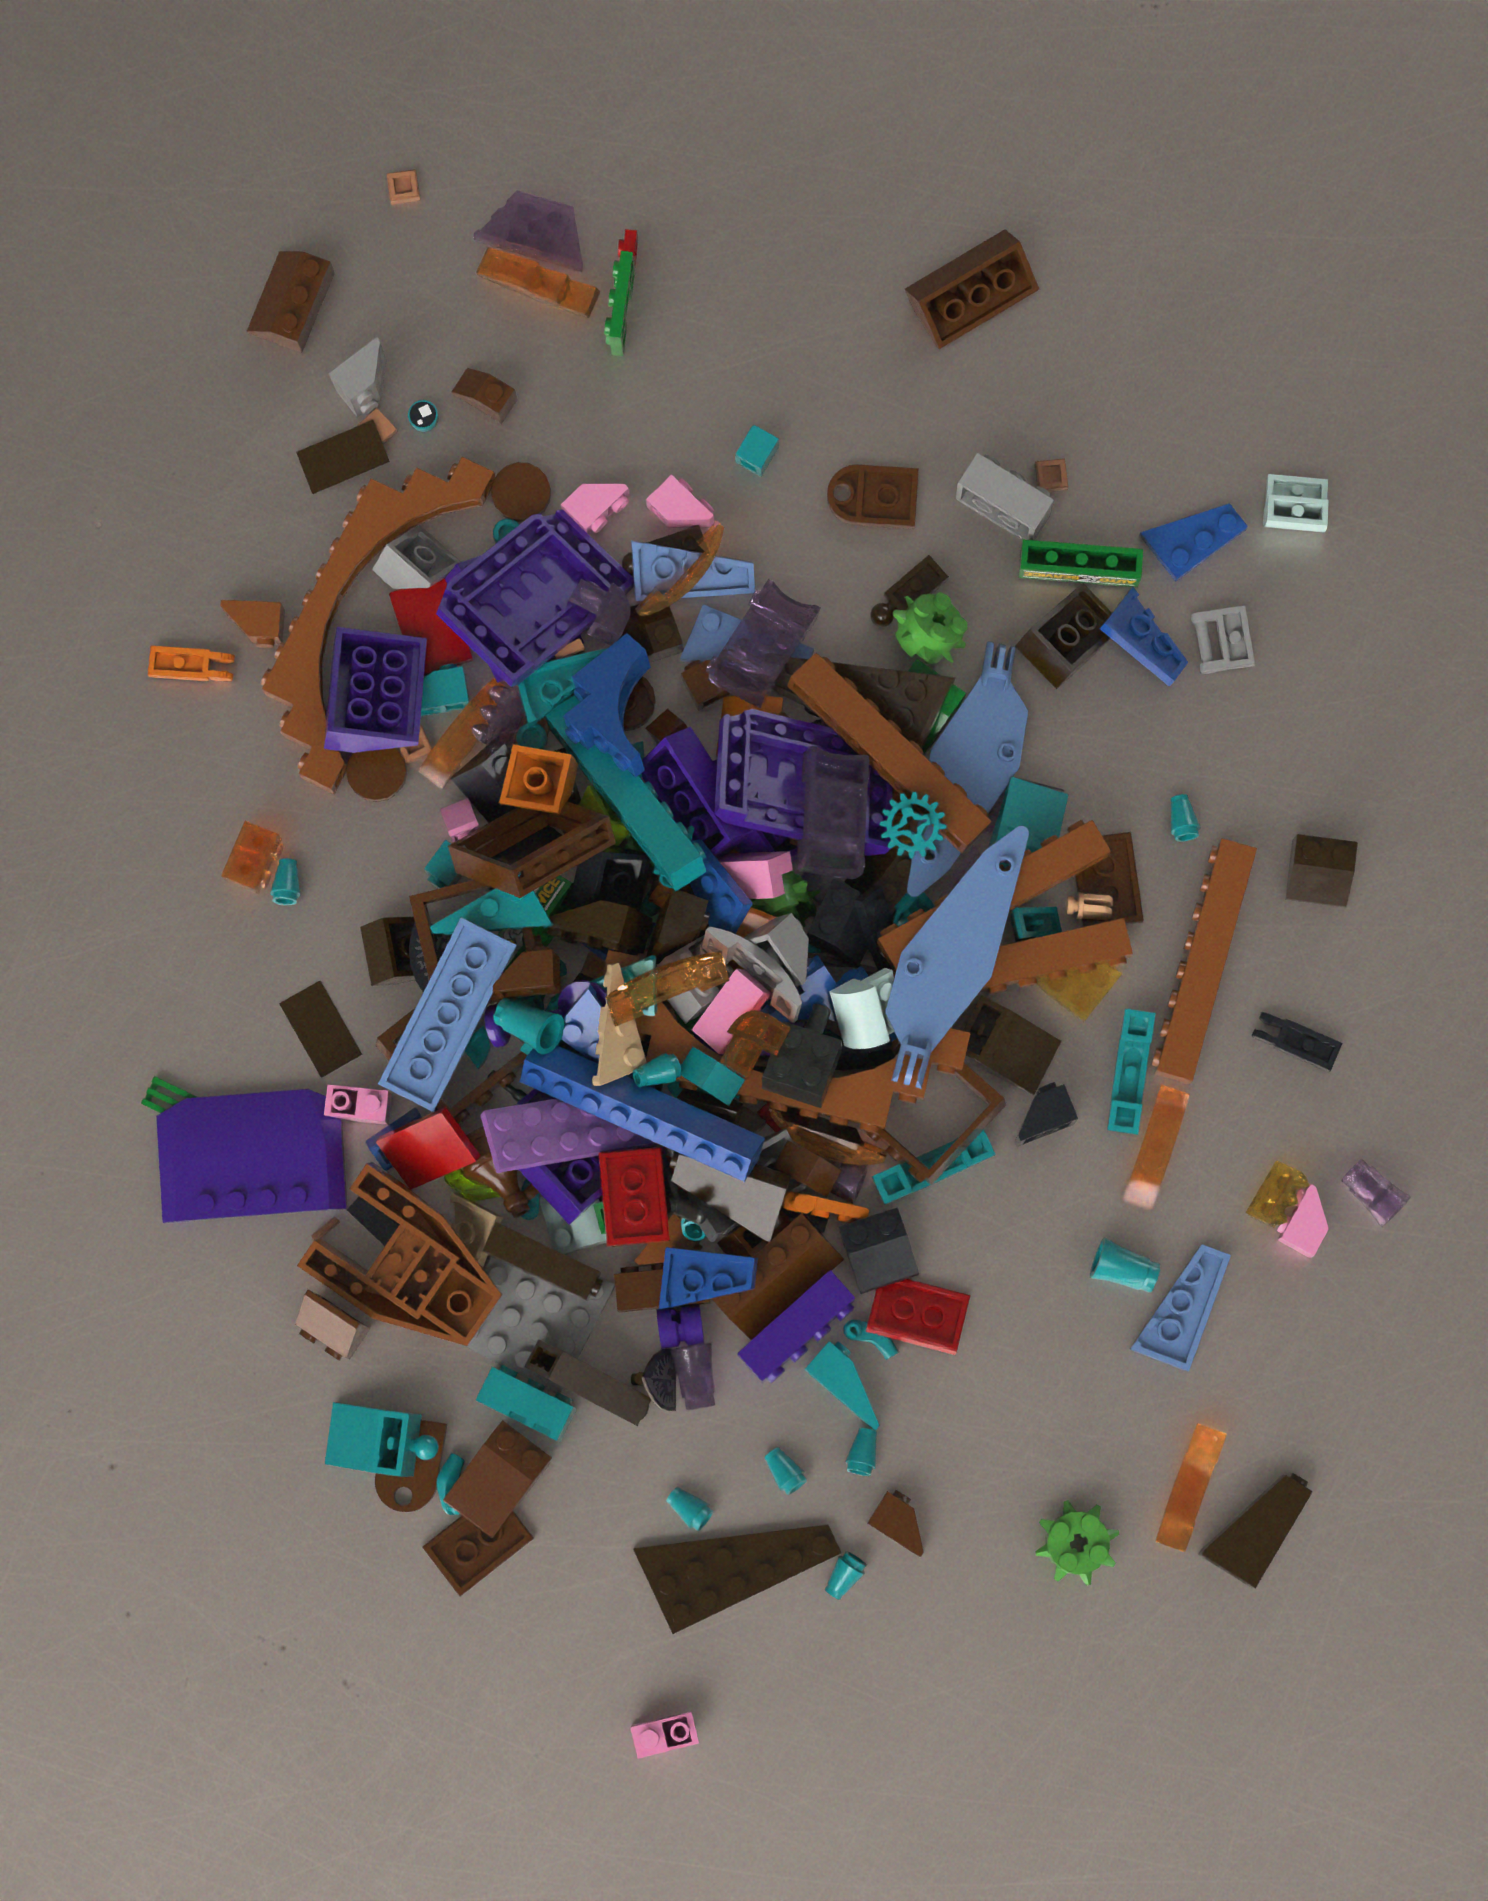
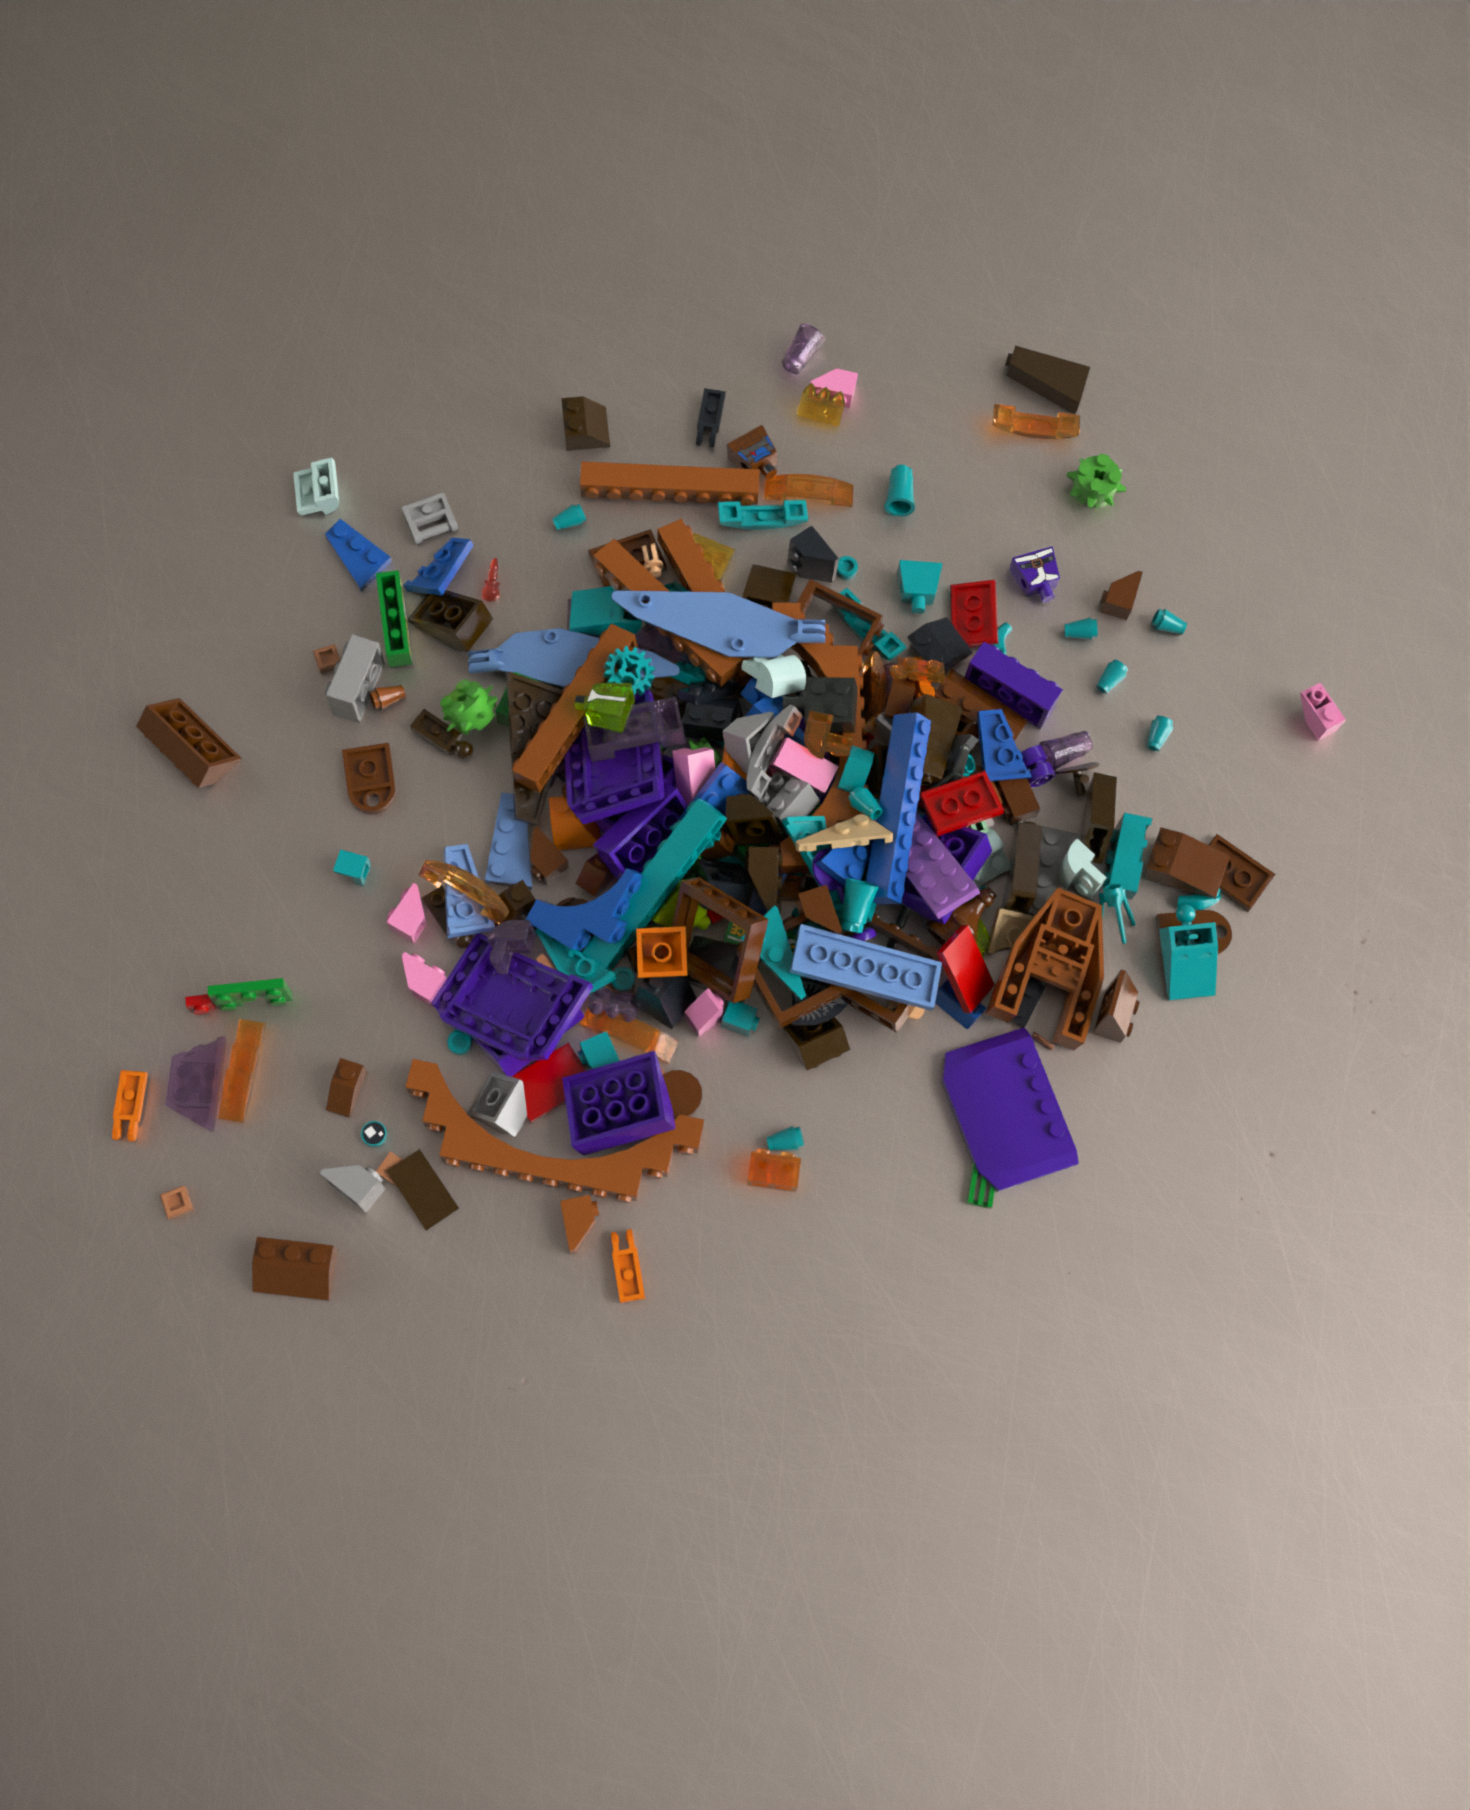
camera: 115 degrees left, 10 degrees down
dark brown sticker [279,981,362,1078] -> none
bright pink slope [324,1085,392,1125] -> none
reddish brown tile [491,462,551,522] -> none
clear orange slope [605,952,730,1027] -> none
dark brown wing [633,1525,842,1634] -> none
clear purple piece [706,579,821,708] -> none
teal slope [805,1341,880,1431] -> none
medium blue wing [1130,1244,1231,1372] -> none
none -> orange hinge [112,1070,148,1142]
none -> dark orange cone [369,685,406,710]
none -> clear red bar [482,558,500,602]
none -> clear neon green torso [575,683,635,733]
none -> reddish brown torso [727,425,777,480]
none -> teal tile [836,556,858,580]
none -> clear orange hinge [889,657,945,683]
none -> teal torso [897,560,942,614]
none -> dark purple torso [1009,546,1060,603]
none -> light aqua brick [1059,839,1106,899]
none -> teal plant [1099,884,1136,944]

